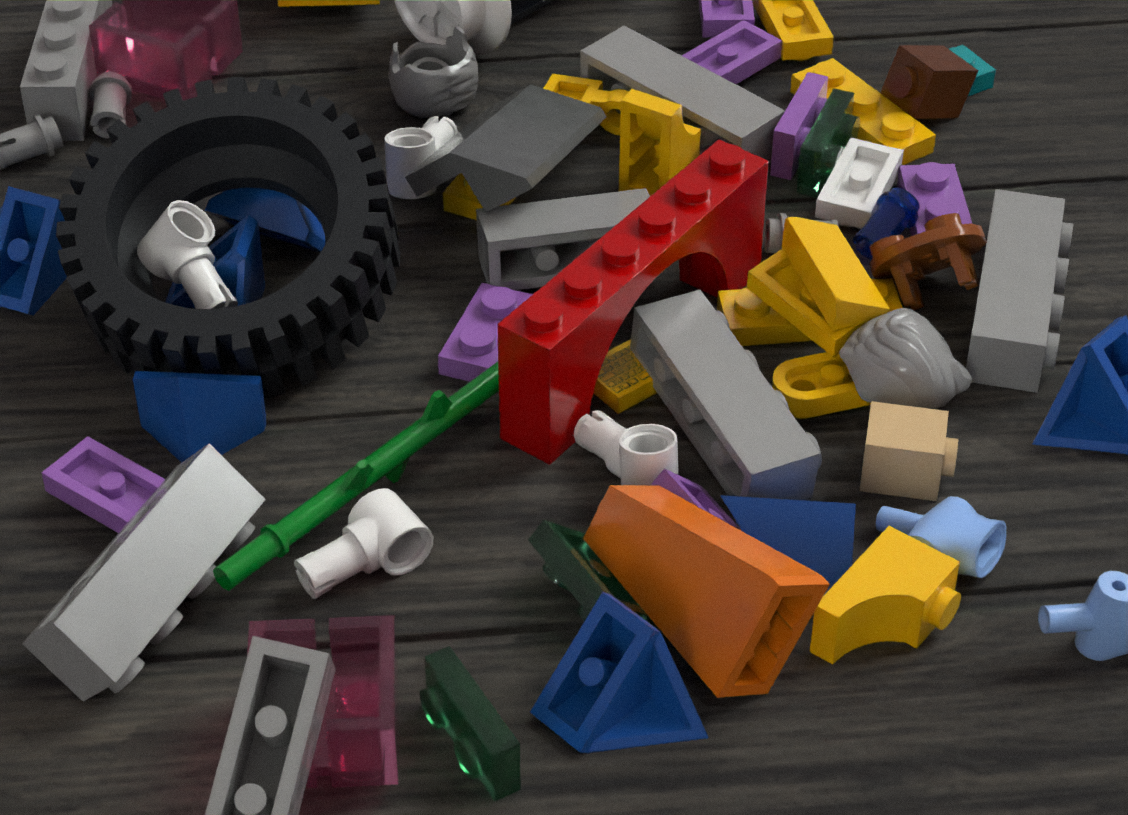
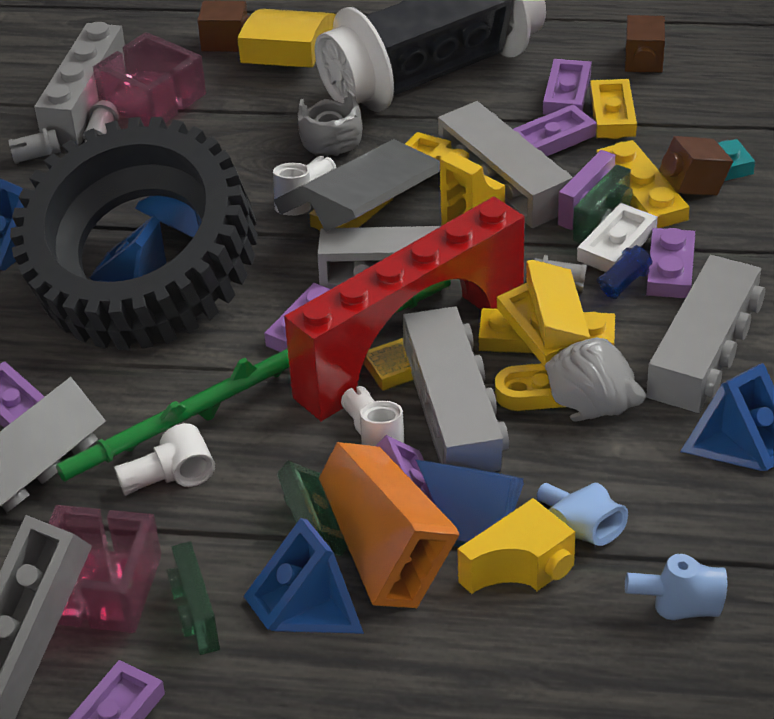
camera: 15 degrees right, 0 degrees up
blue slope [133,371,267,463] -> none
white pin [137,200,238,309] -> none
tan brick [860,401,958,501] -> none
dark orange plate [869,213,987,311] -> none

